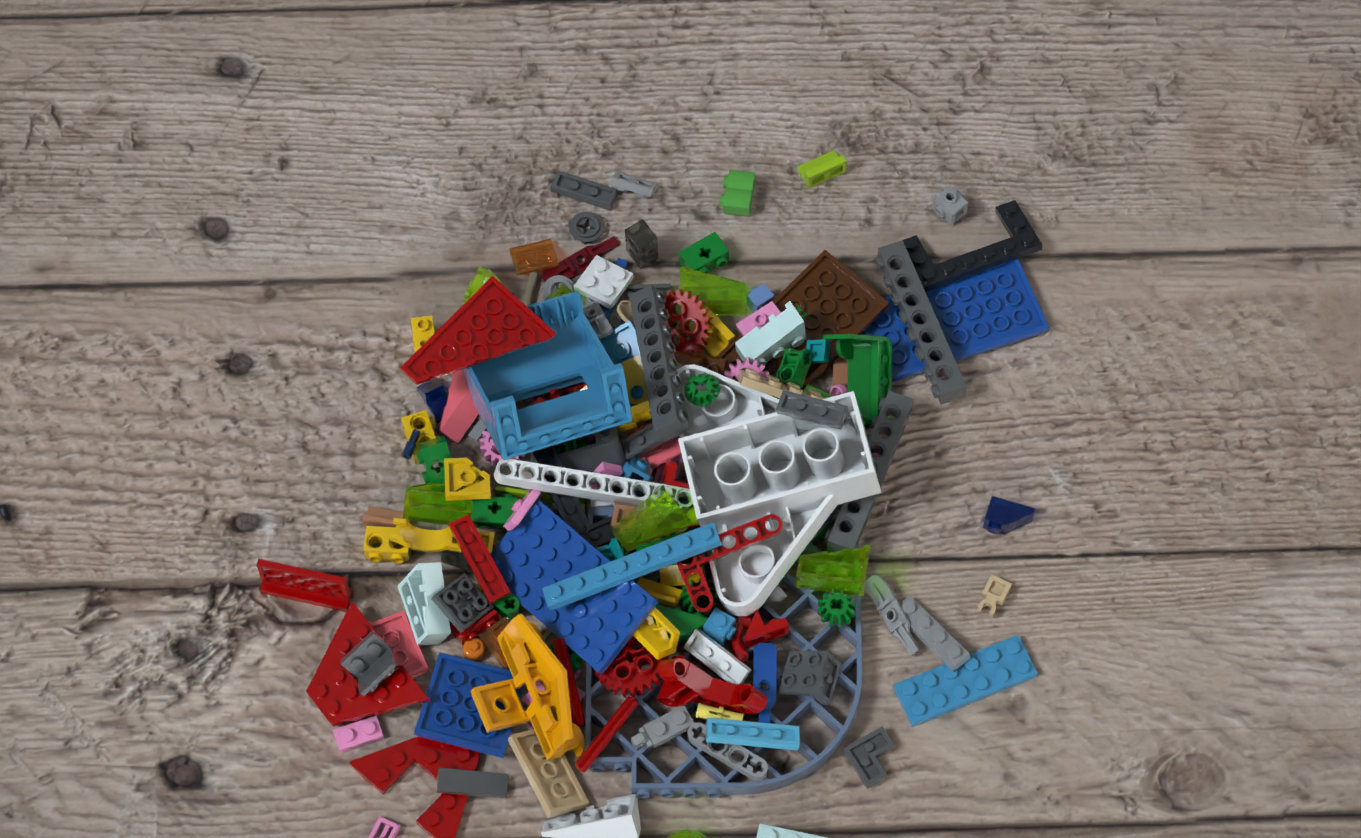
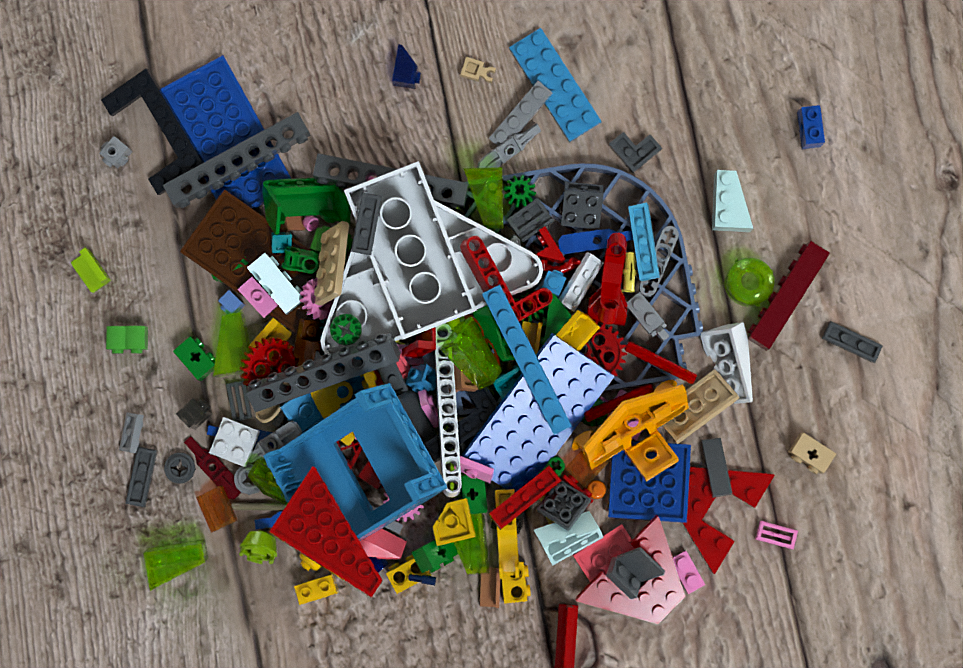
camera: 100 degrees left, 20 degrees up
none -> clear neon green wedge [143,539,208,591]
none -> dark grey plate [506,198,554,243]

